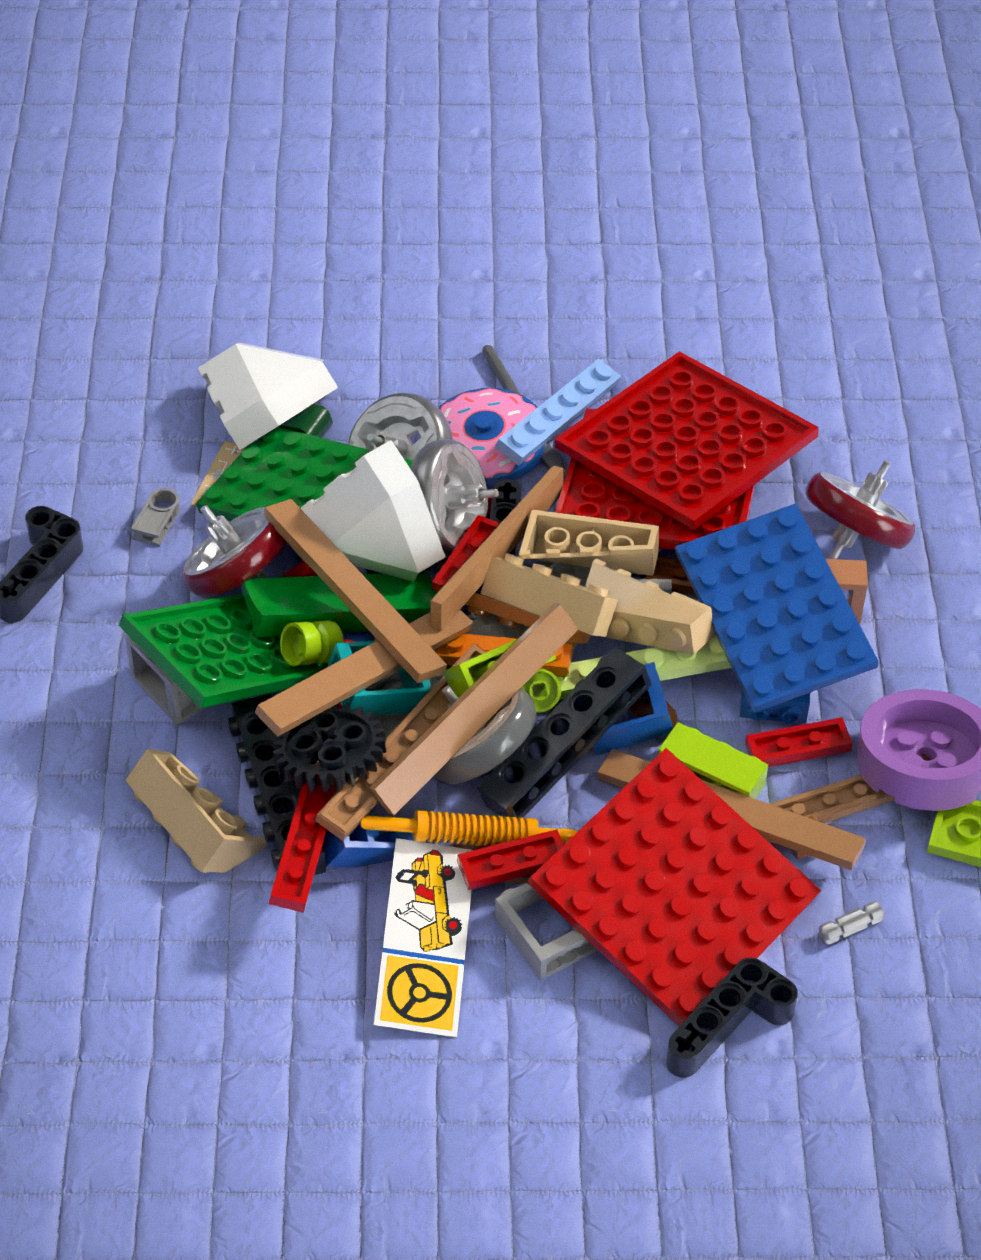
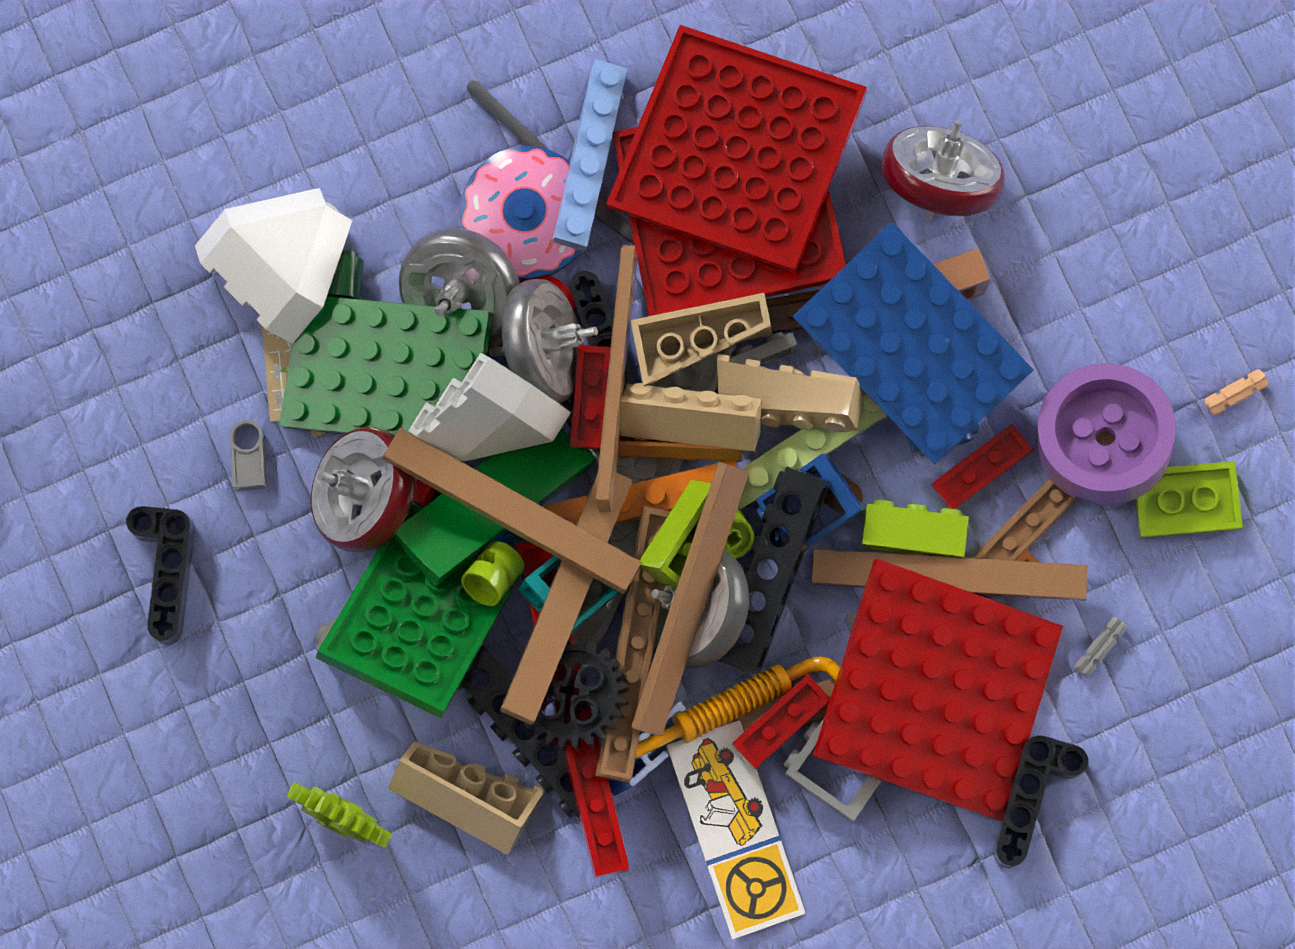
camera: 20 degrees left, 30 degrees up
none -> lime gear [286,782,393,849]

